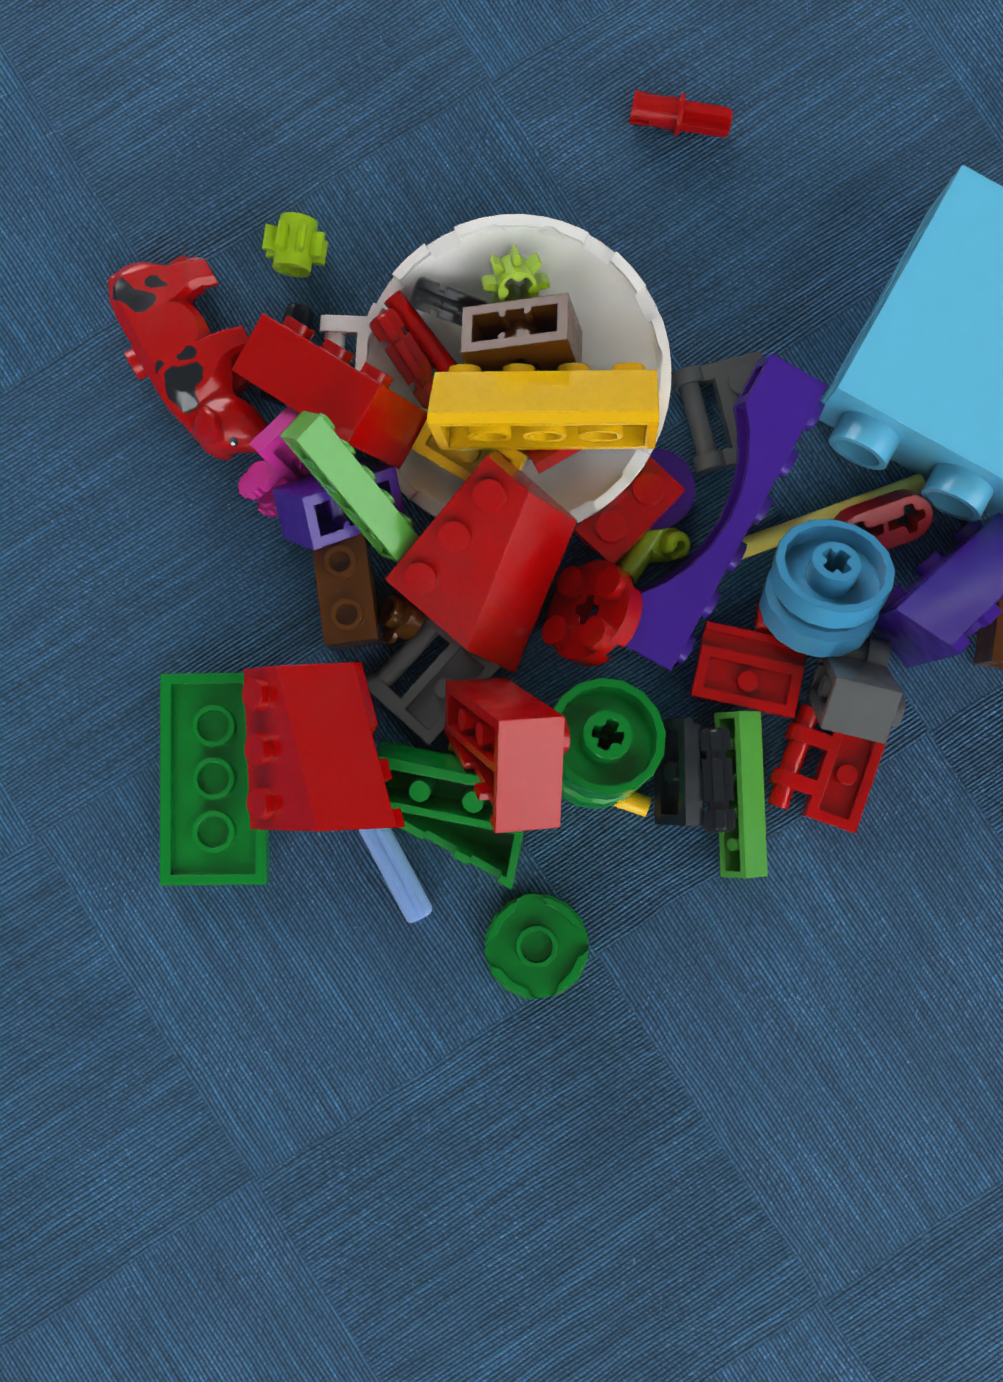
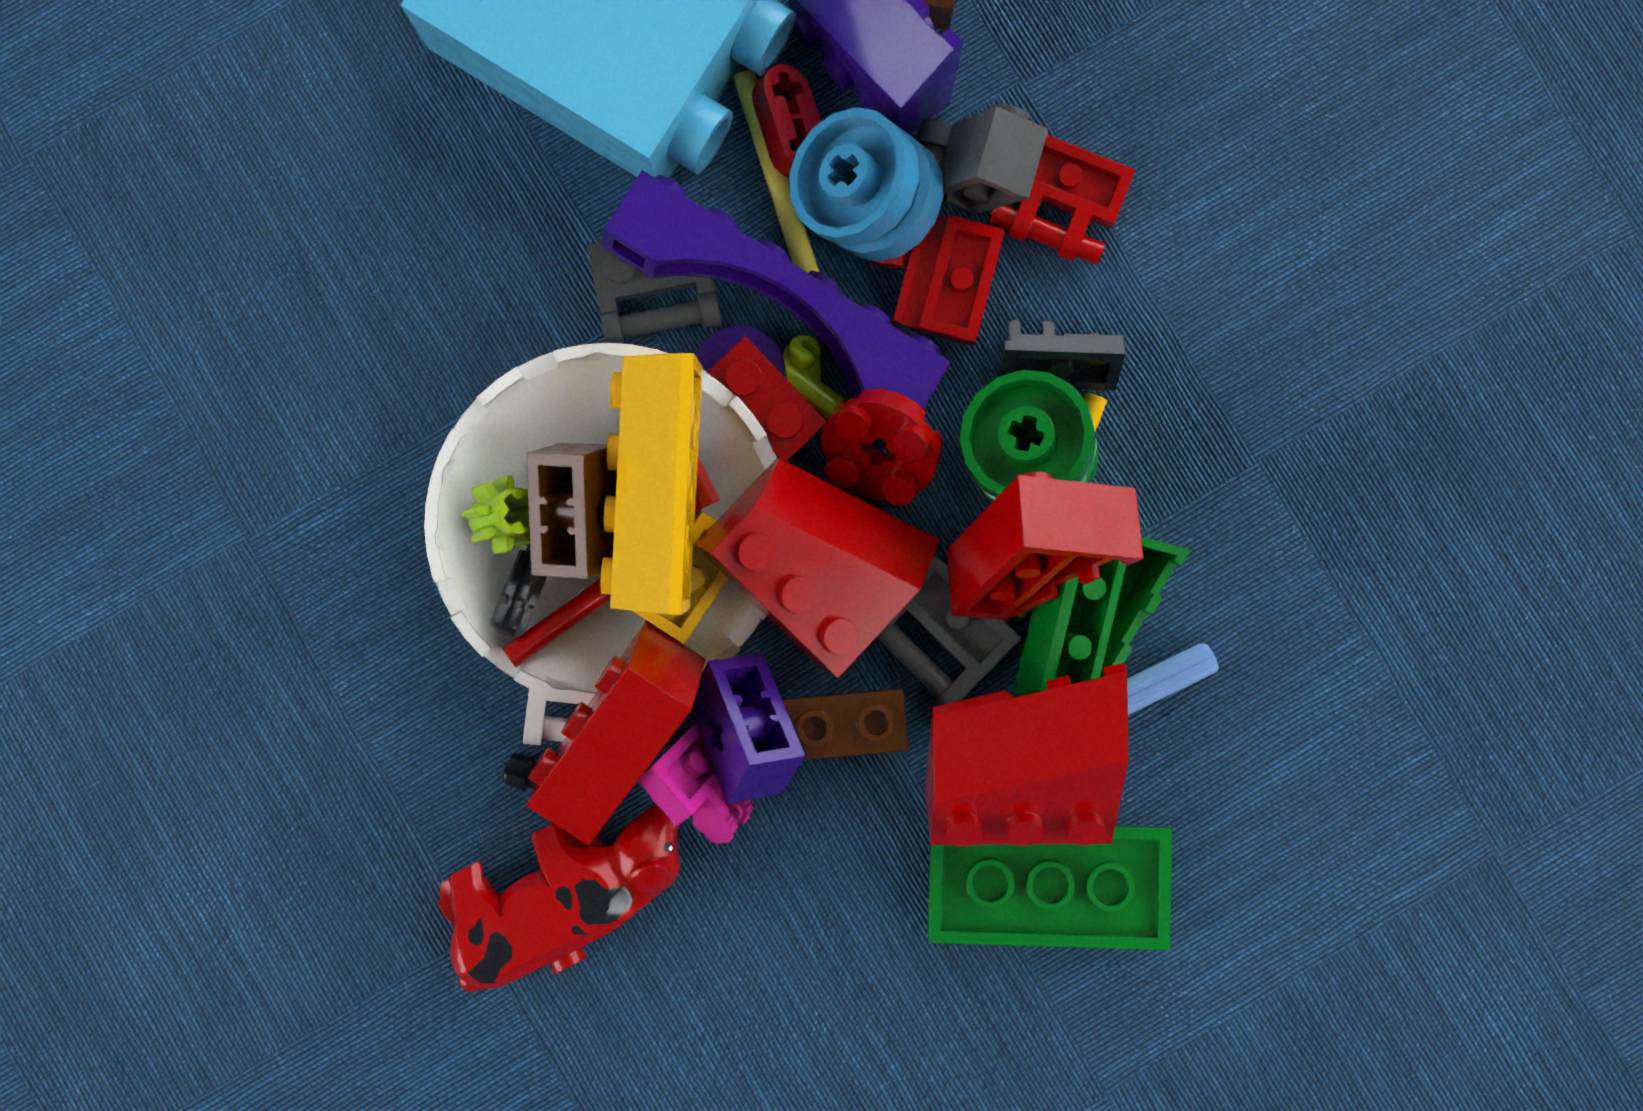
camera: 85 degrees left, 0 degrees up
lime gear [262,212,328,278] -> none
bright green piece [280,411,419,562] -> none
red axle [369,308,434,409] -> none
reddish brown plate [378,592,425,645] -> none
green tile [485,893,589,999] -> none
red axle [629,90,733,138] -> none
black axle [700,728,736,832] -> none
bright green piece [714,711,768,879] -> none

